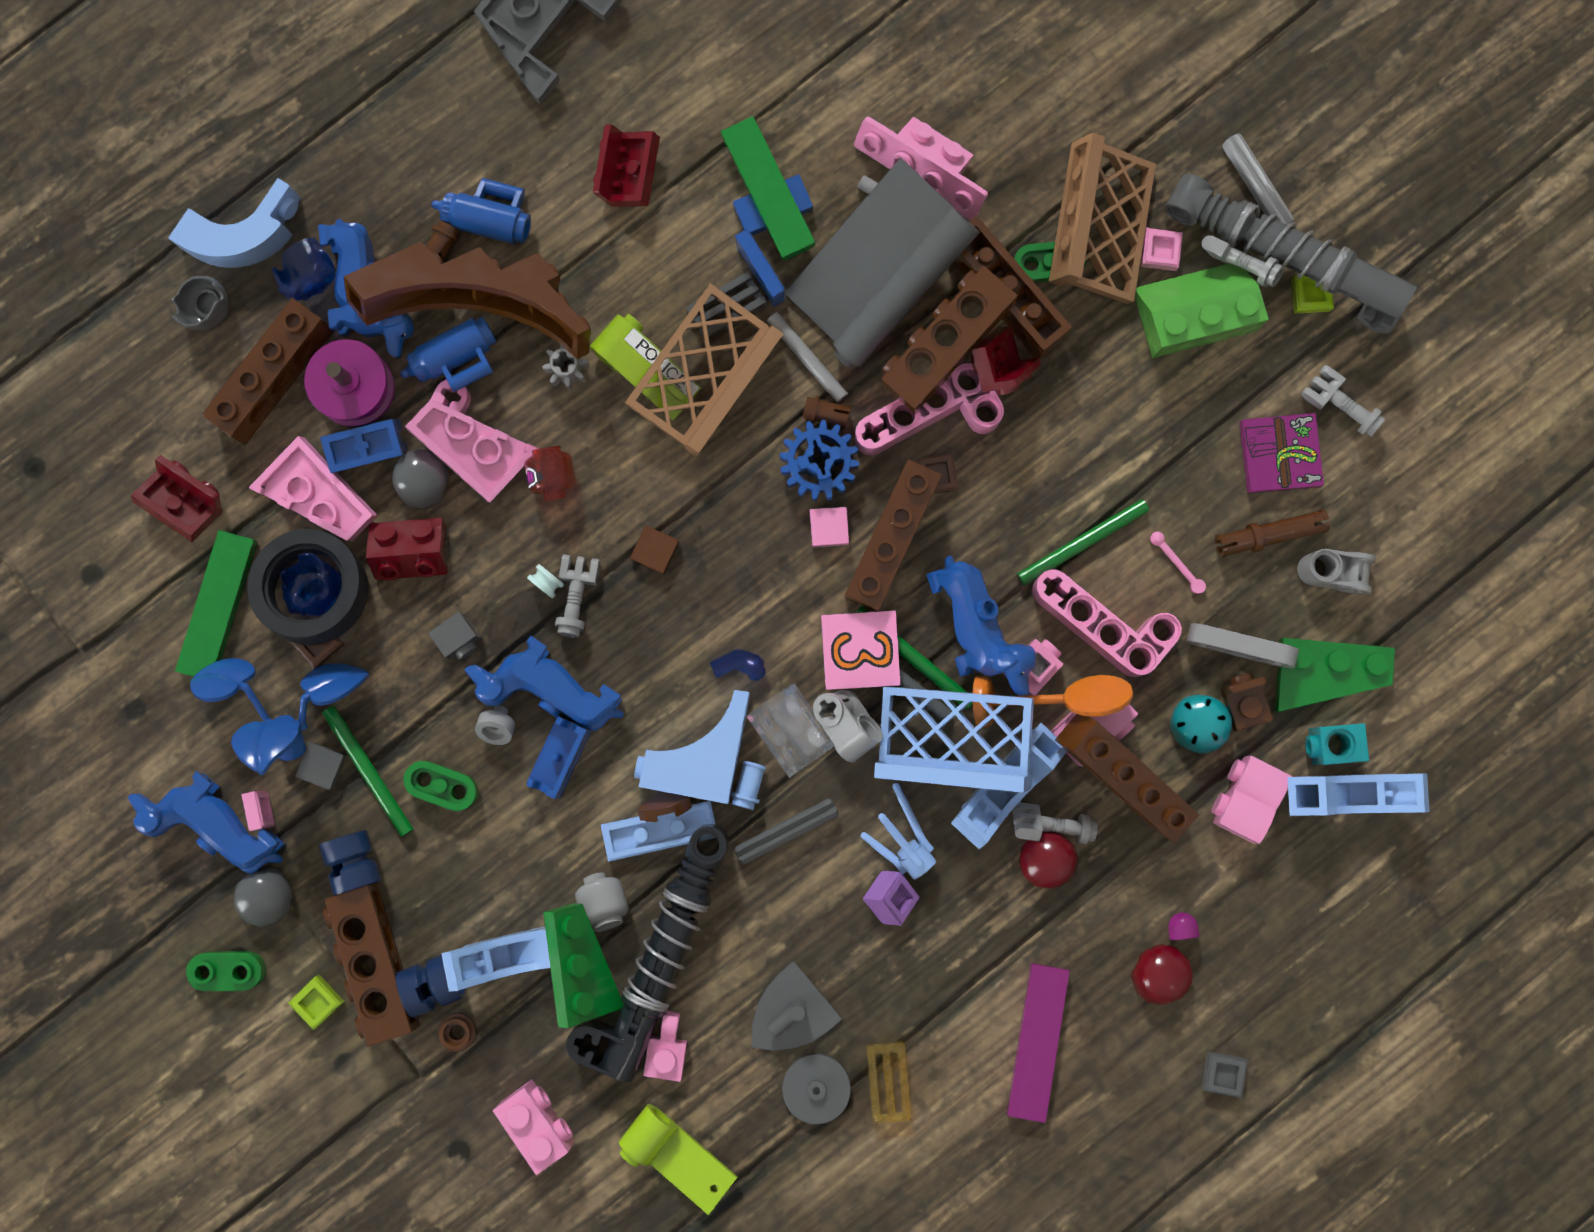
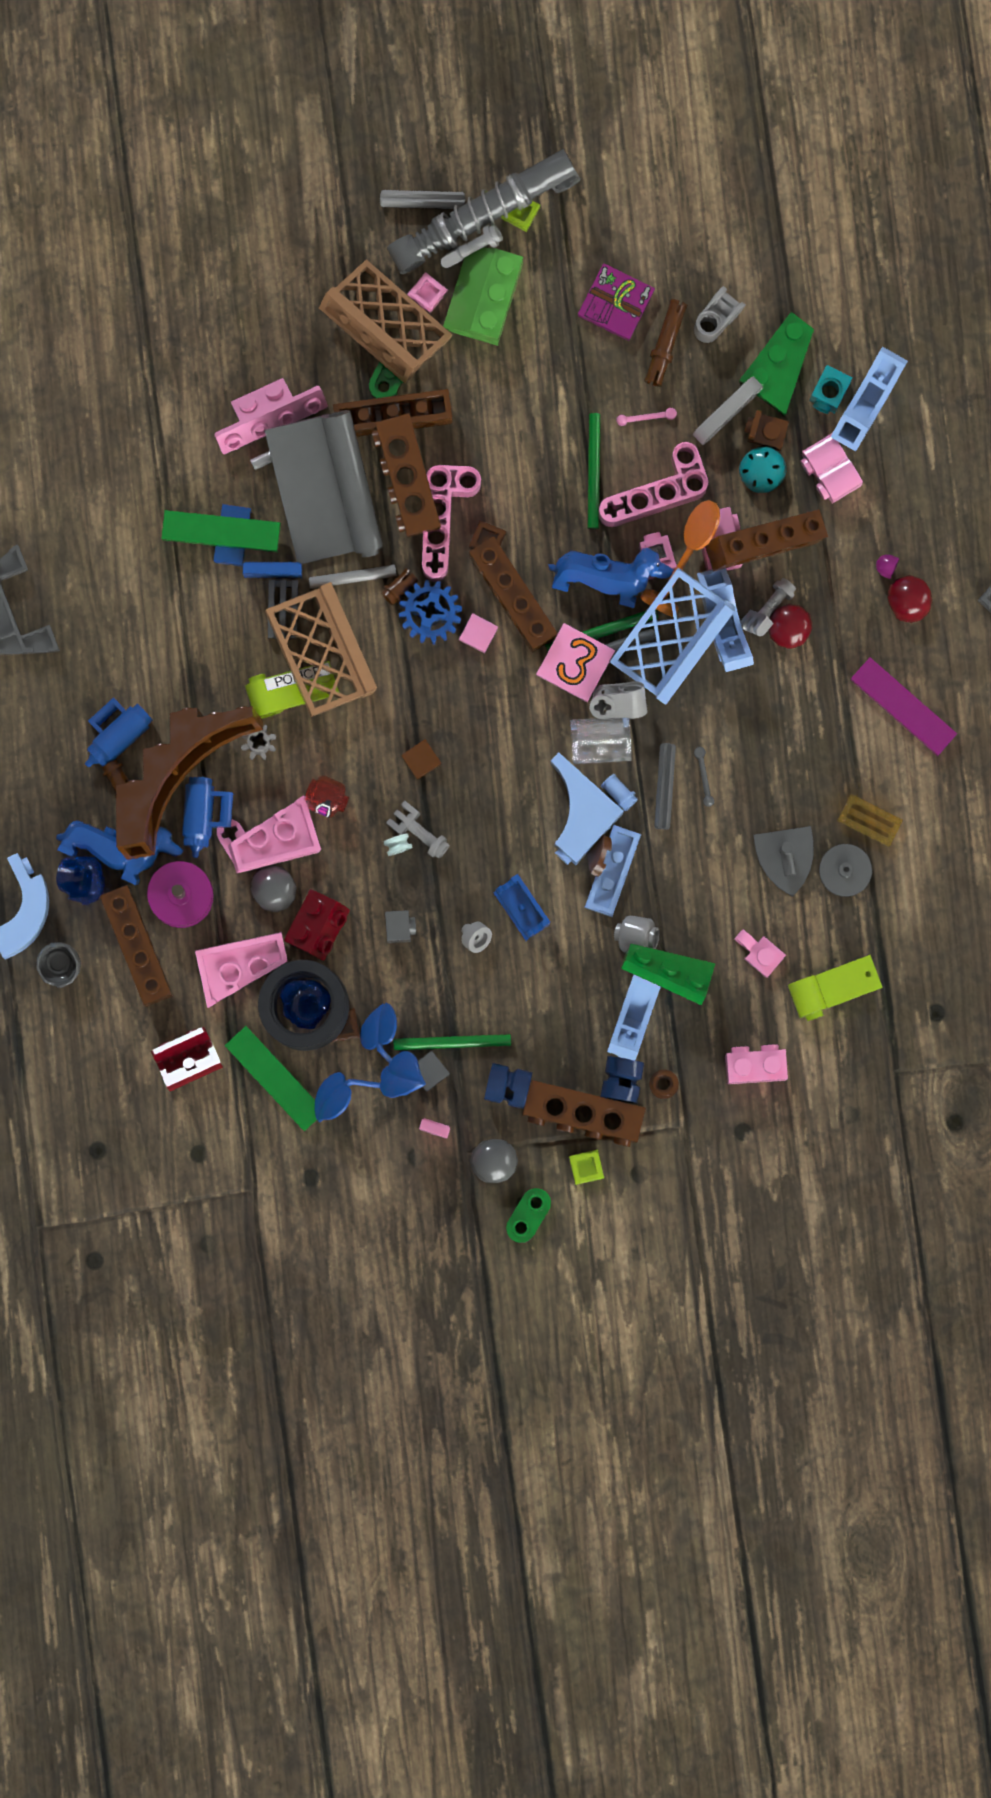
camera: 65 degrees left, 0 degrees up
blue animal [128,771,286,874] -> none
blue hinge [320,419,407,473] -> none
green plate [403,761,479,811] -> none
blue animal [464,635,624,731] -> none
black piece [566,824,729,1082] -> none
dark red bracket [593,124,660,207] -> none
clear blue arm [709,649,766,681] -> none
light blue plant [861,783,936,880] -> none
medium lavender slope [863,871,920,926] -> none
dark red bracket [971,325,1041,395] -> none
light grey hinge [1301,365,1385,436] -> none
none -> dark grey hinge [694,747,715,807]

